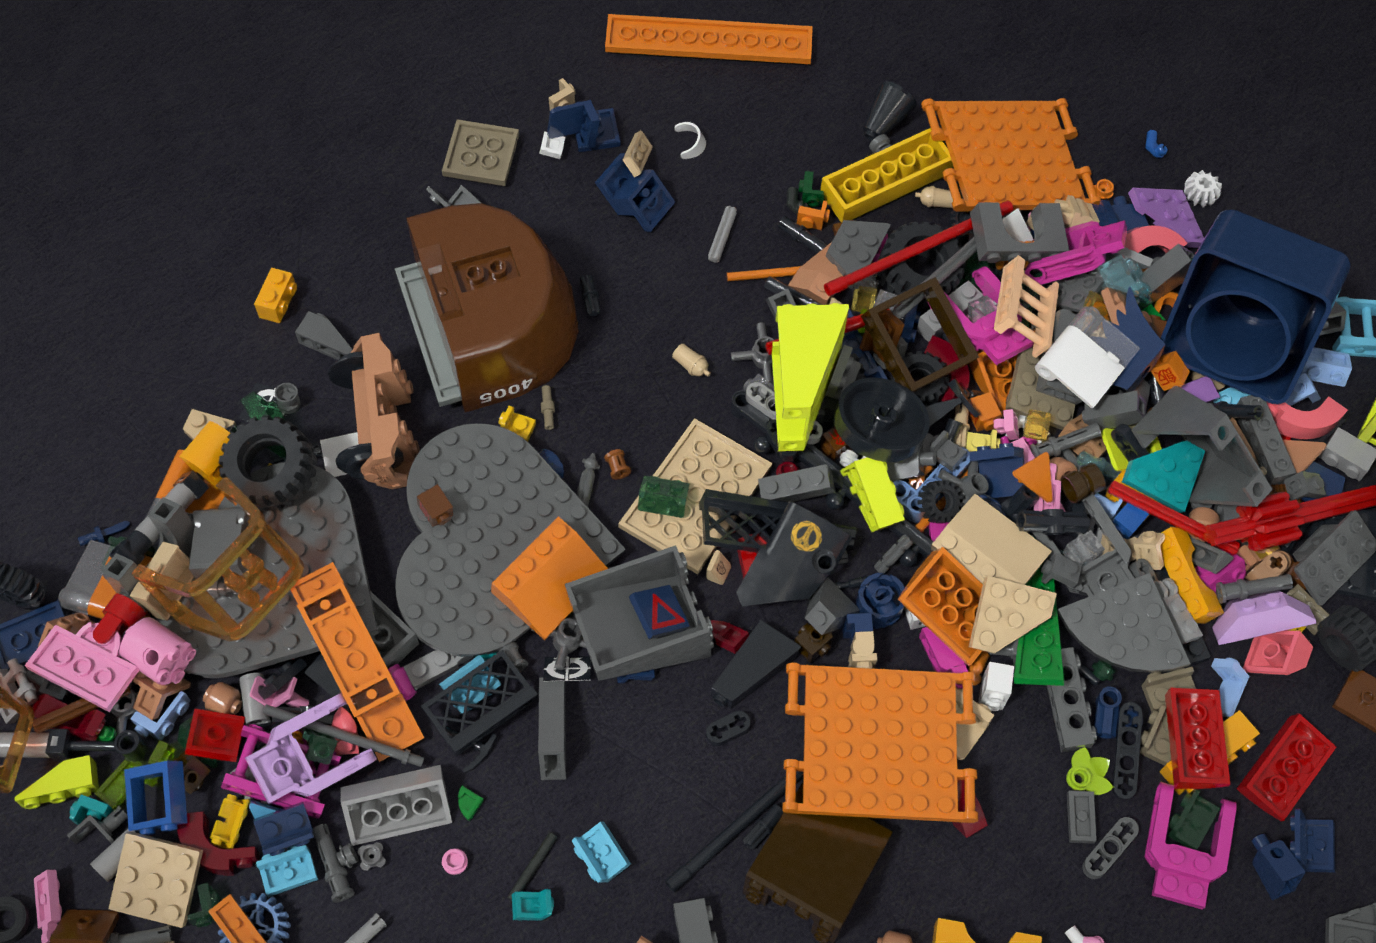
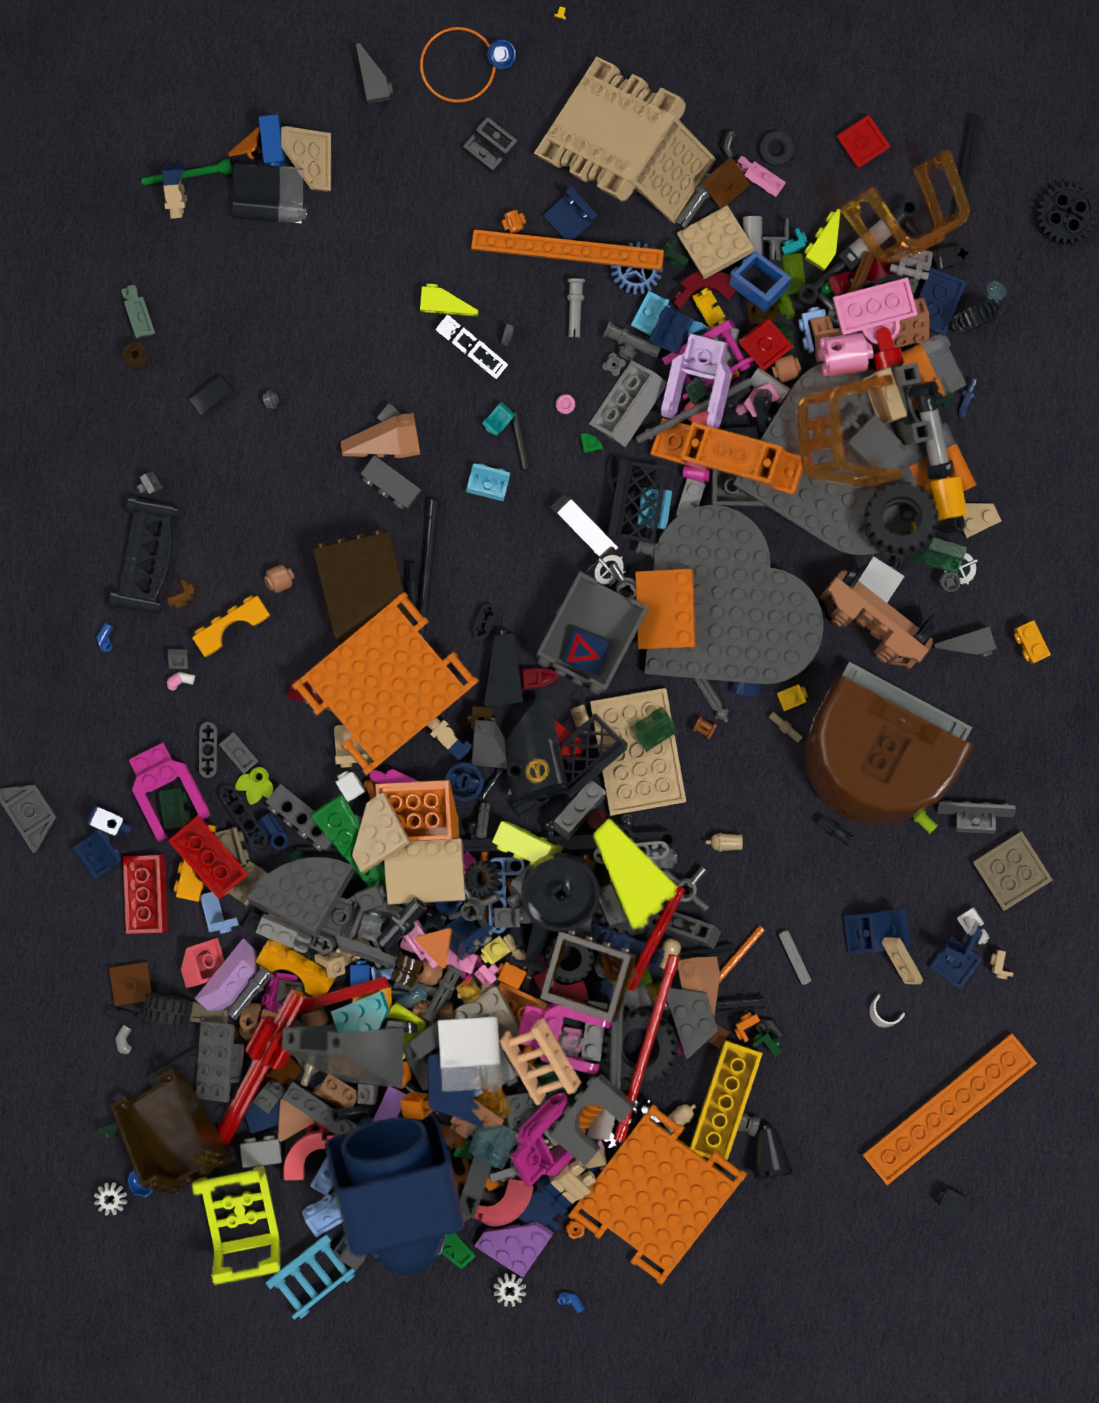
camera: 140 degrees right, 25 degrees up
reddish brown brick [417,484,453,527] -> none

